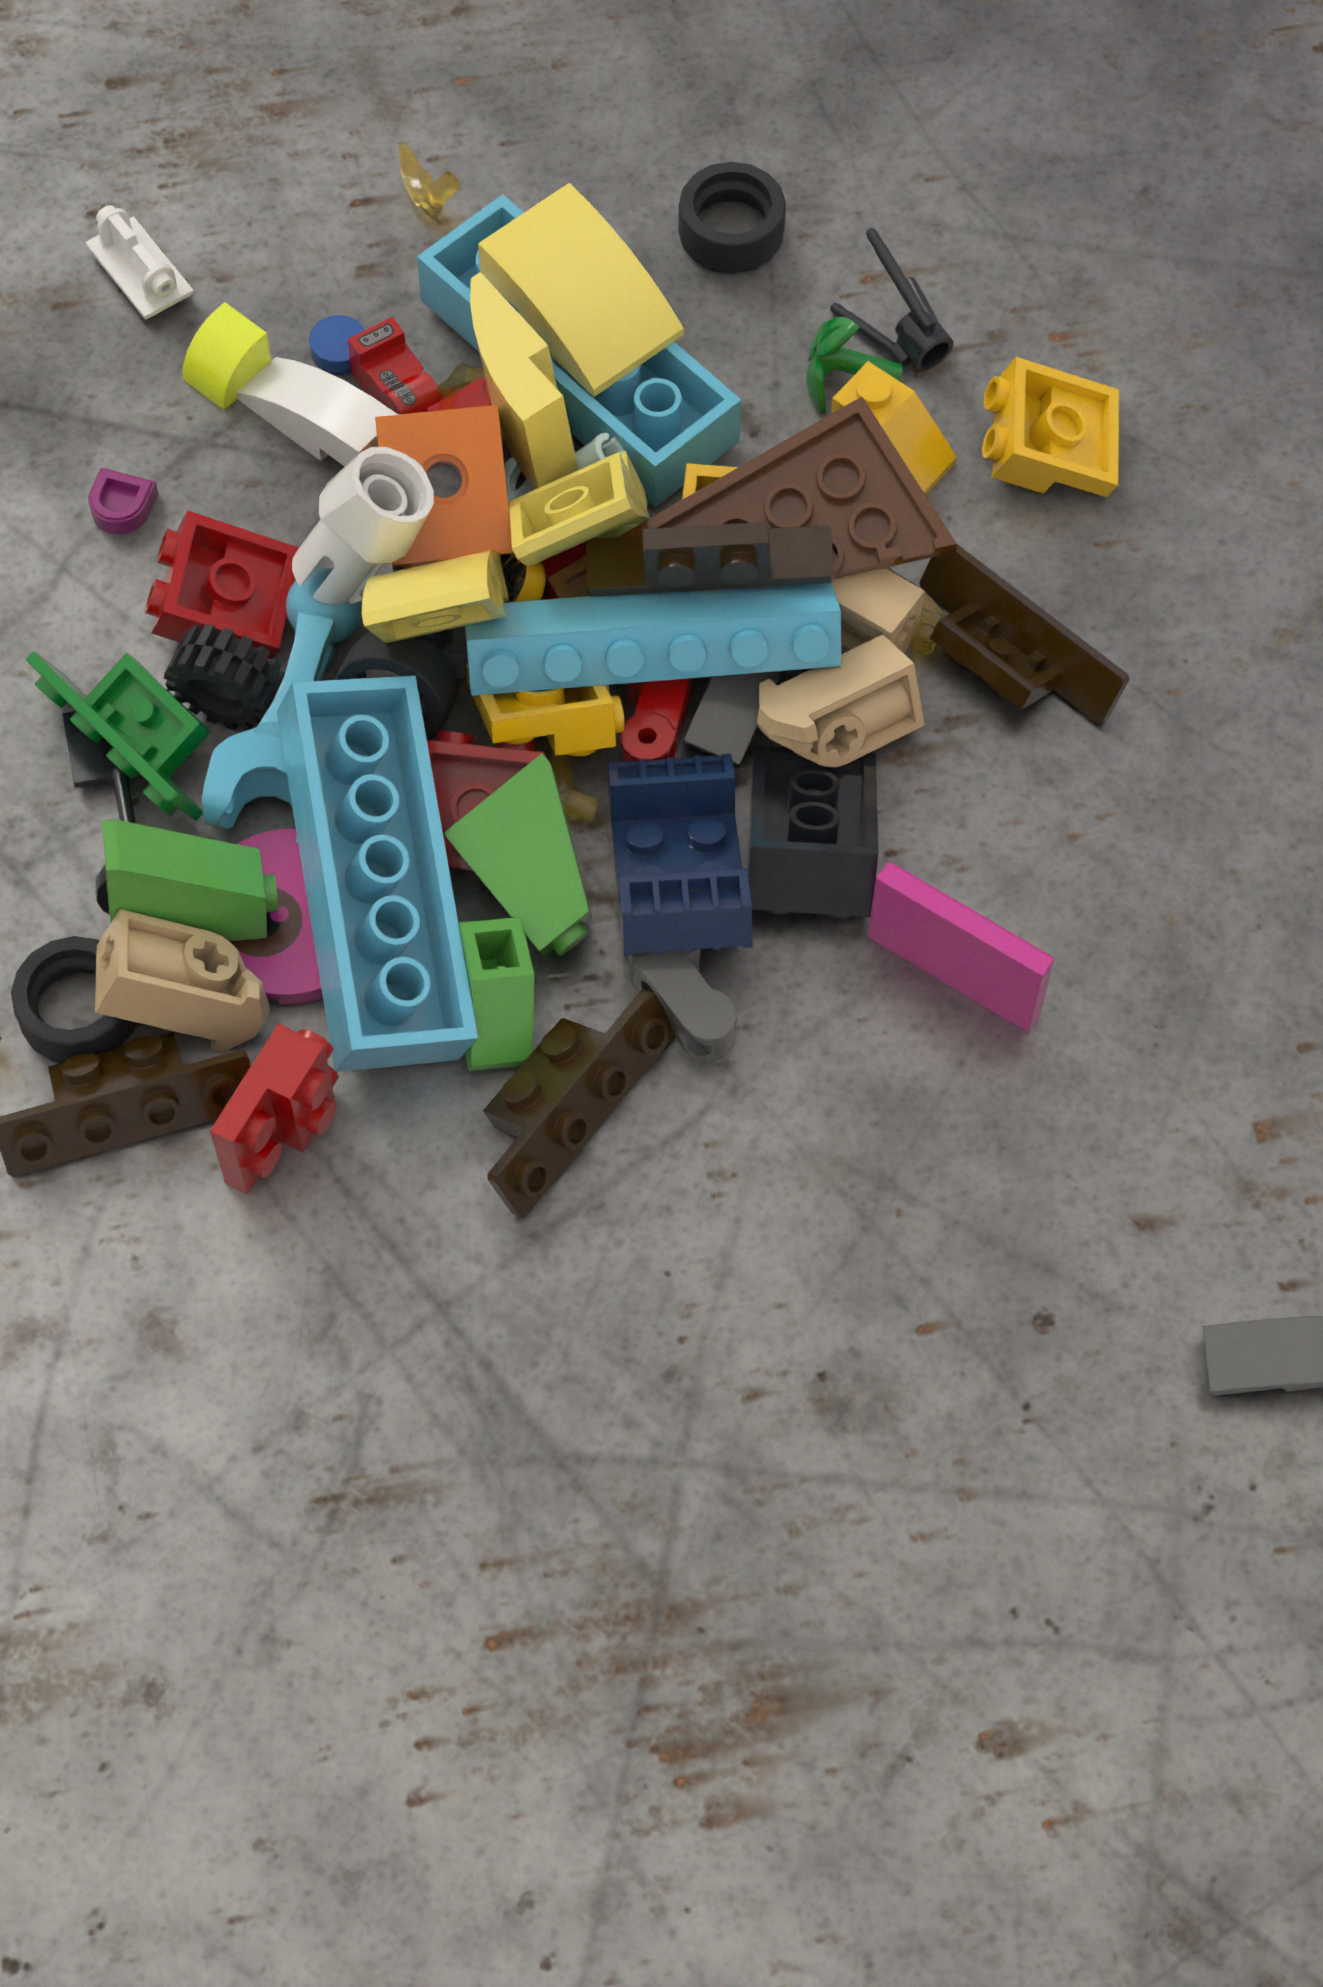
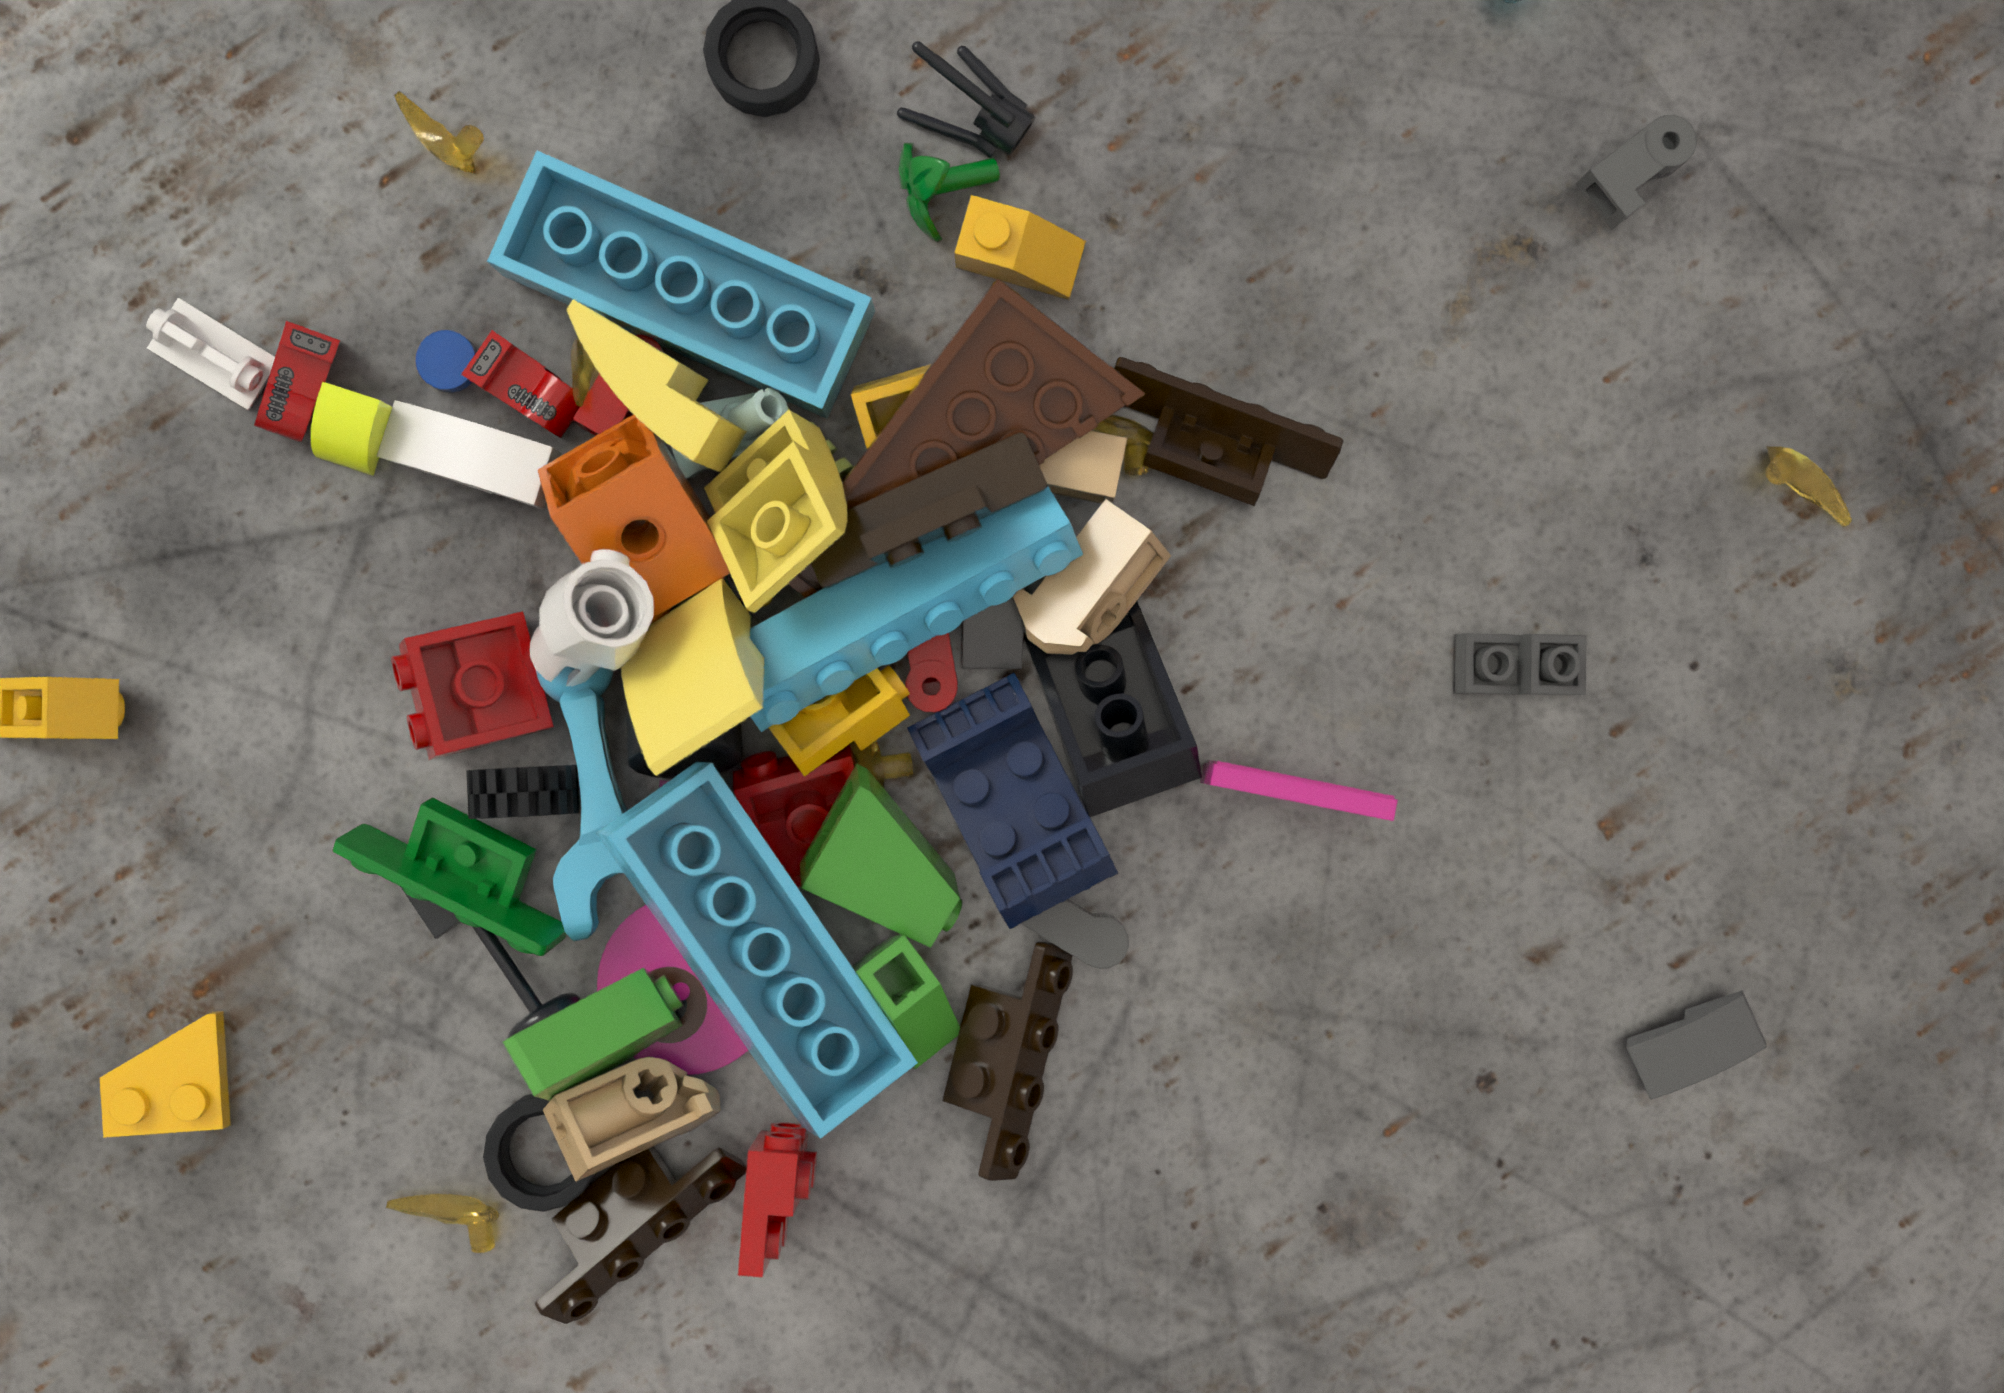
camera: 20 degrees left, 25 degrees up
magenta tile [88,468,158,534] -> none
light yellow slope [478,183,684,397] -> none
yellow plate [982,357,1119,497] -> none
none -> red leg [254,320,340,442]
none -> dark grey slope [1455,633,1586,695]

